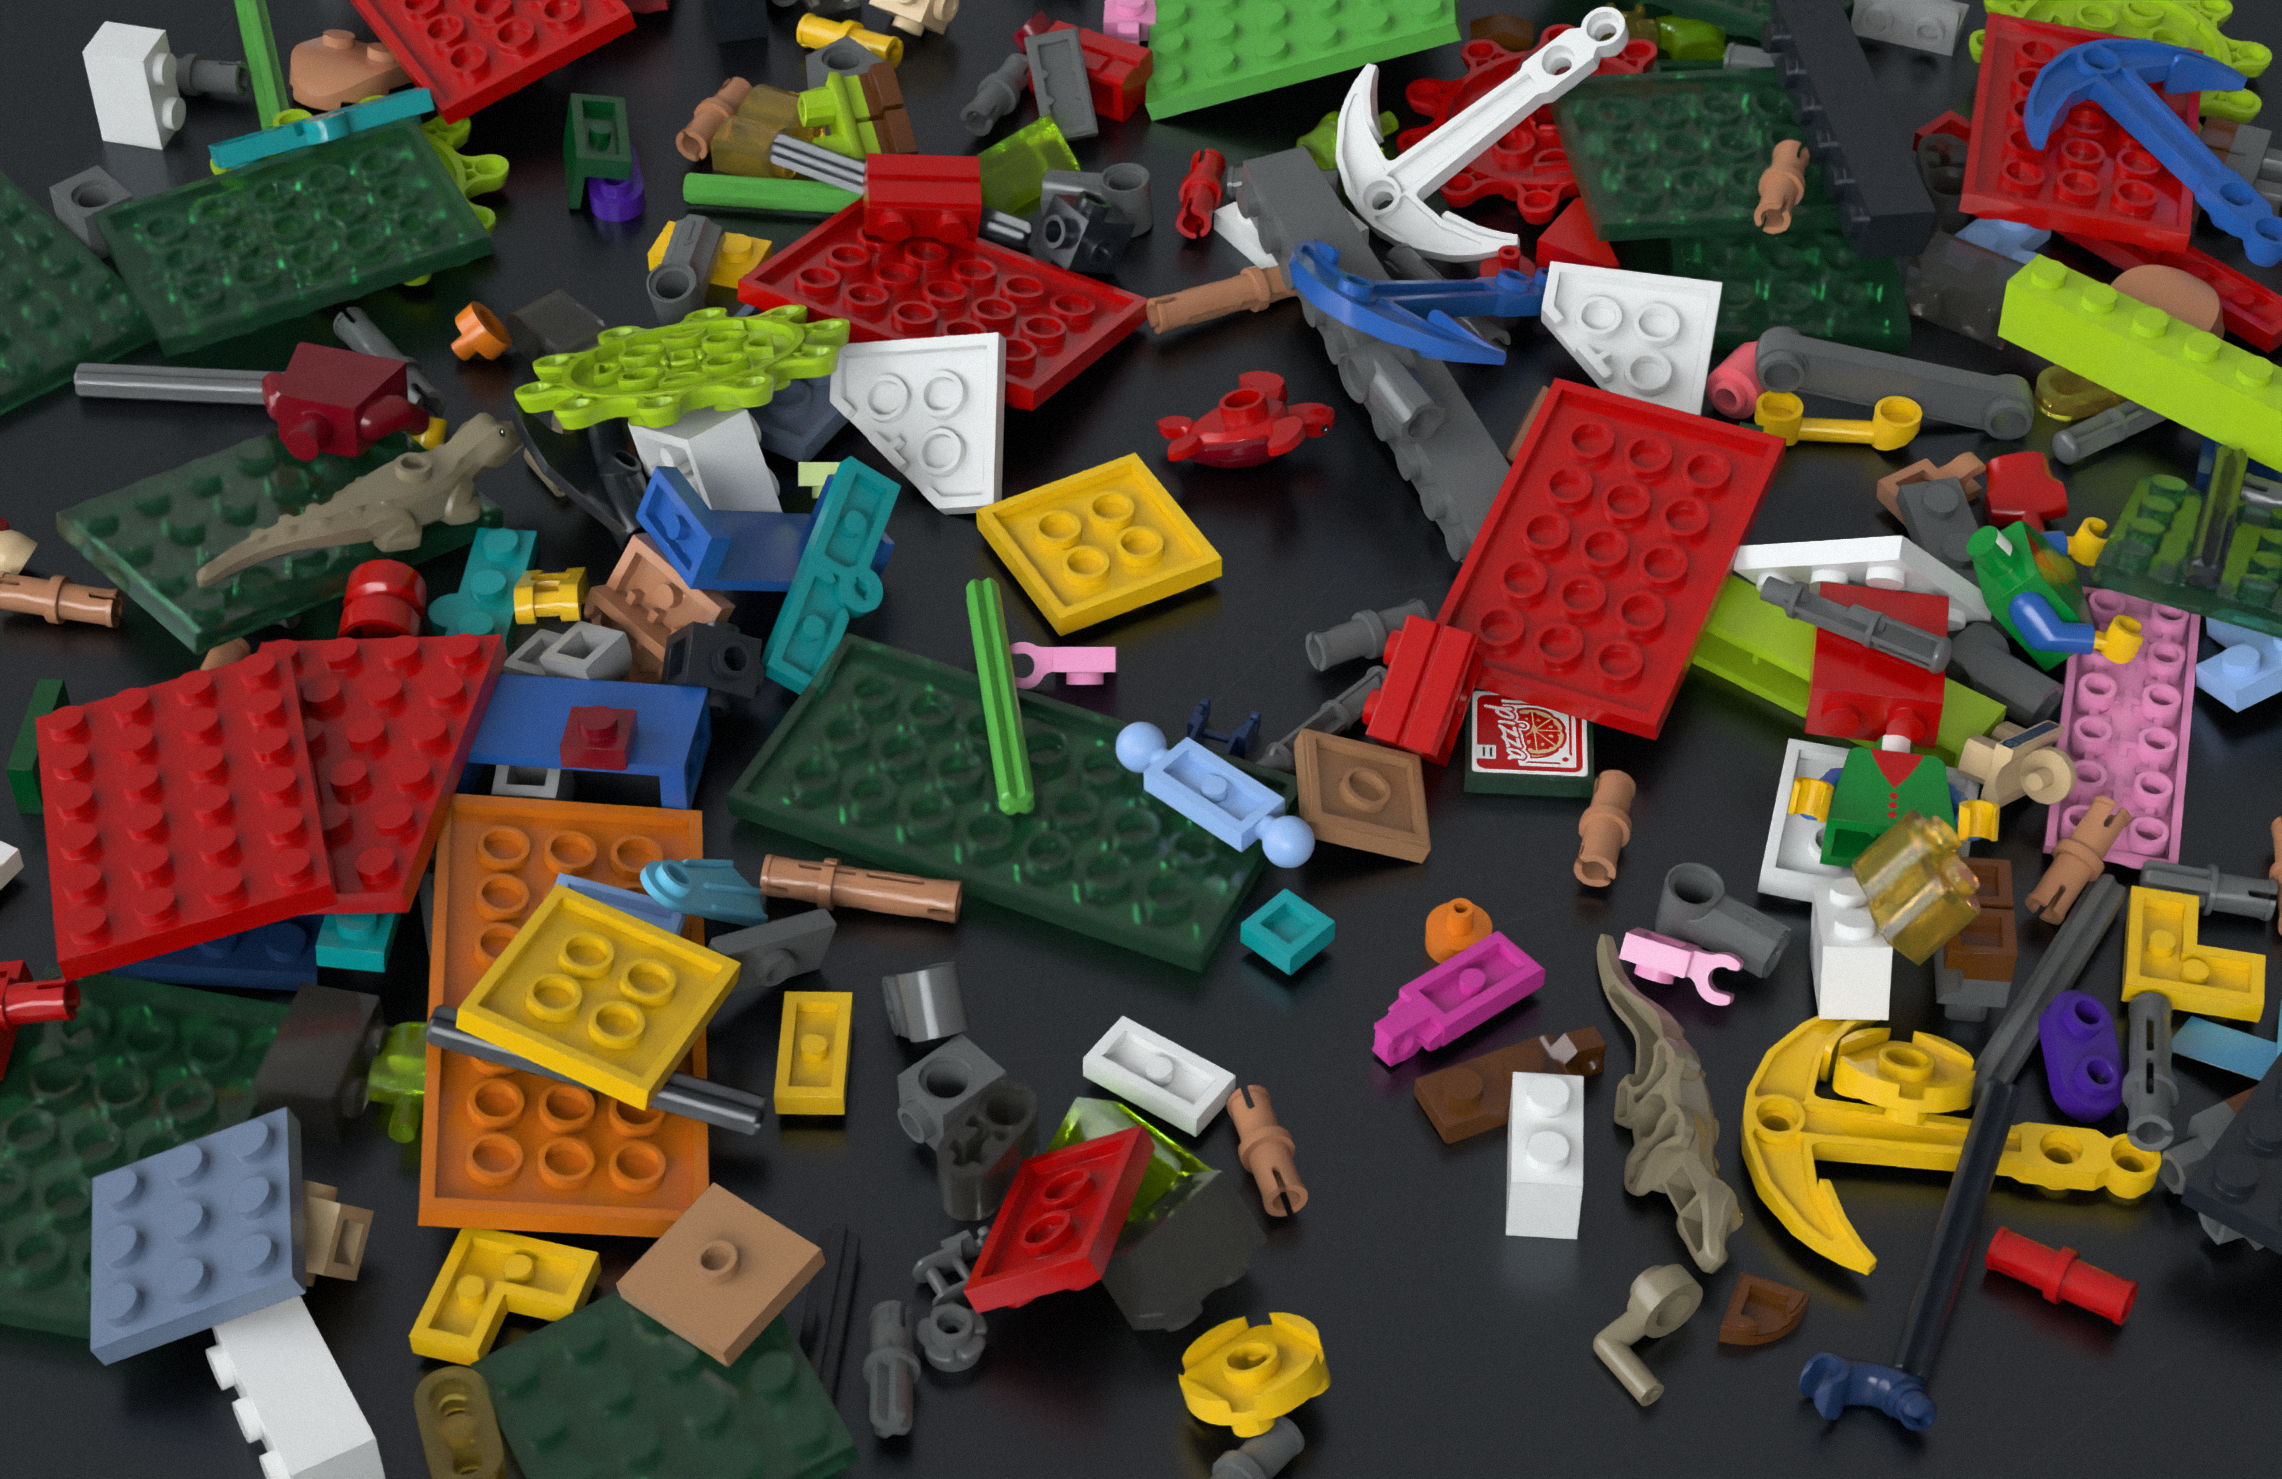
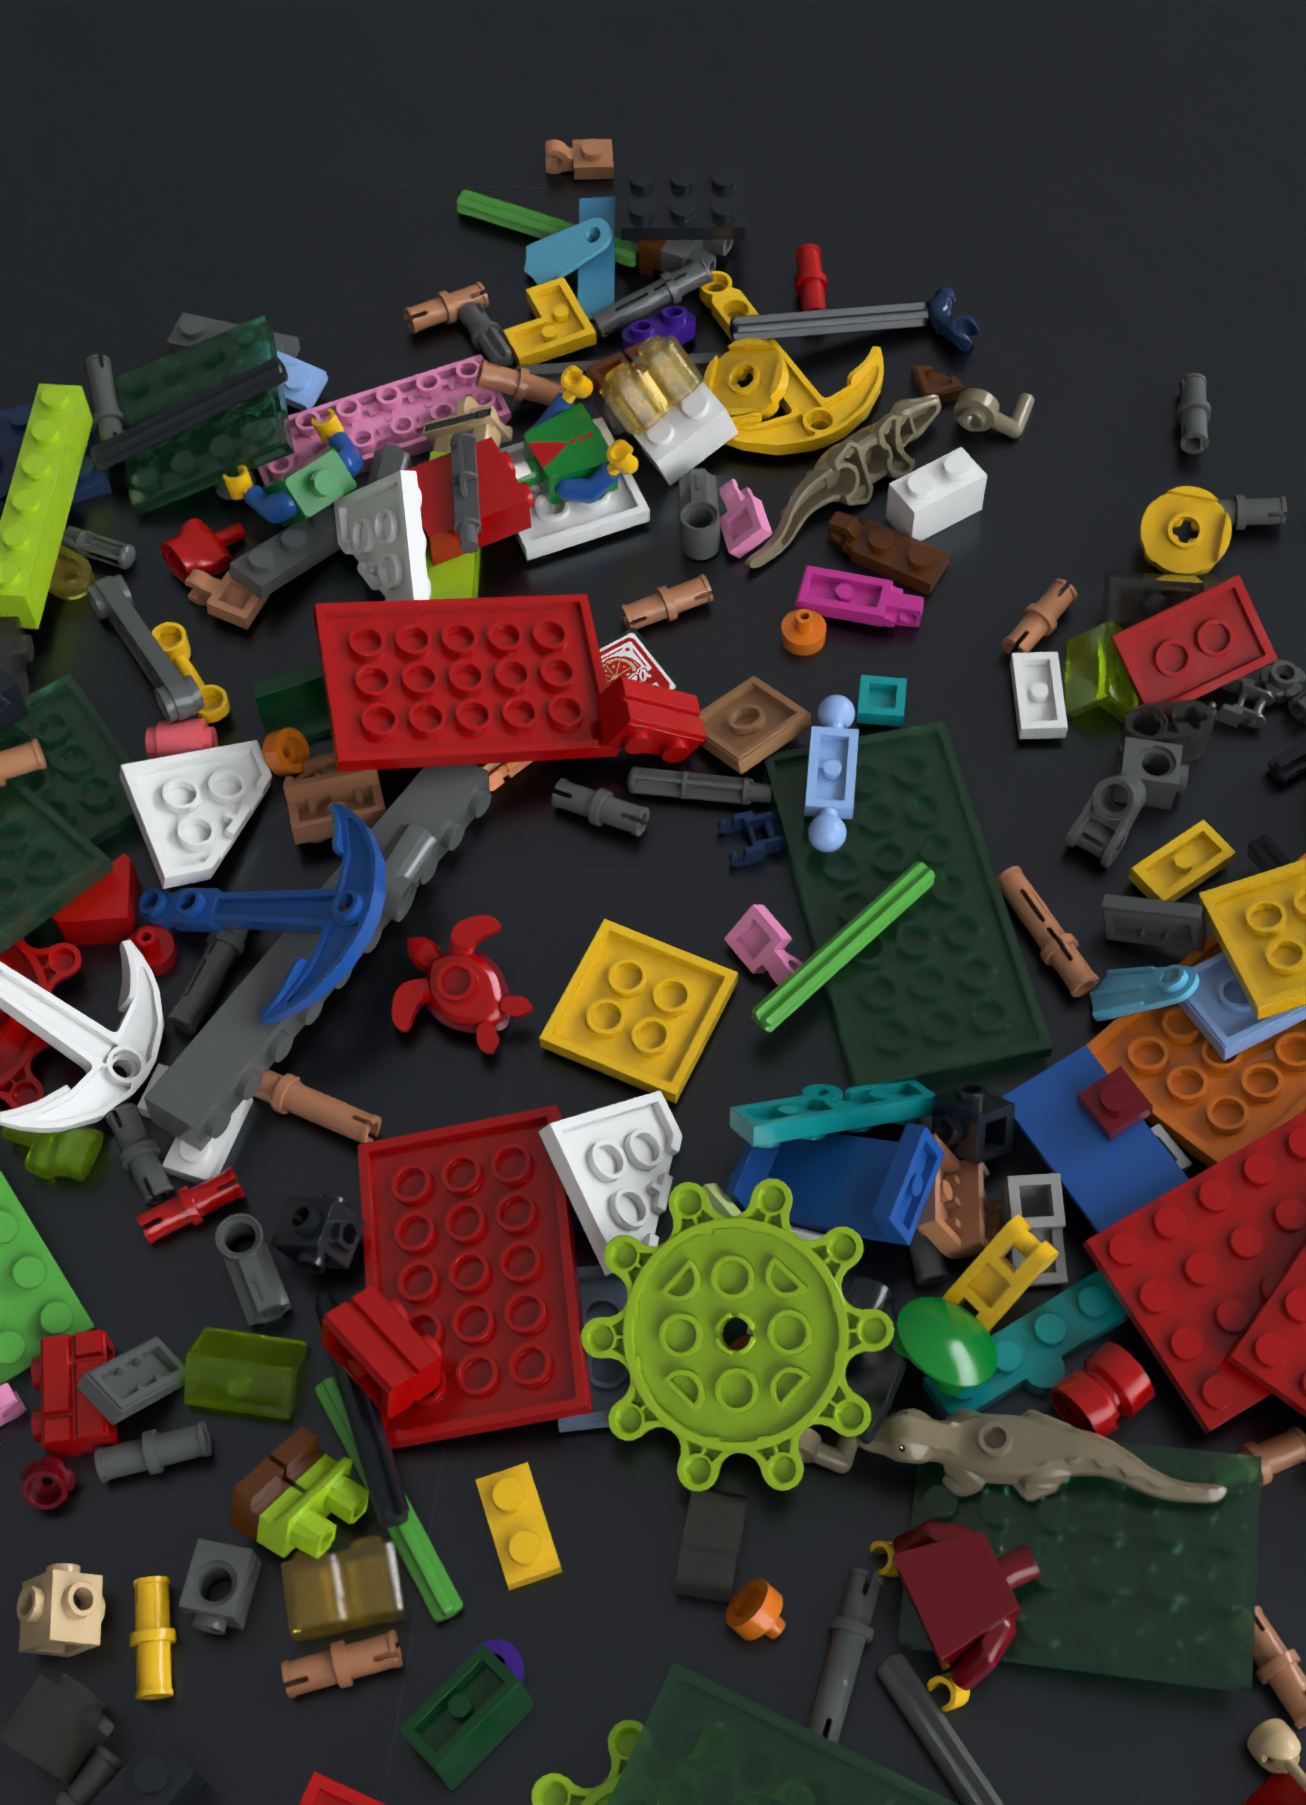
camera: 125 degrees left, 15 degrees up
dark grey piece [646,214,726,327] -> none
none -> green dish [891,1297,998,1396]

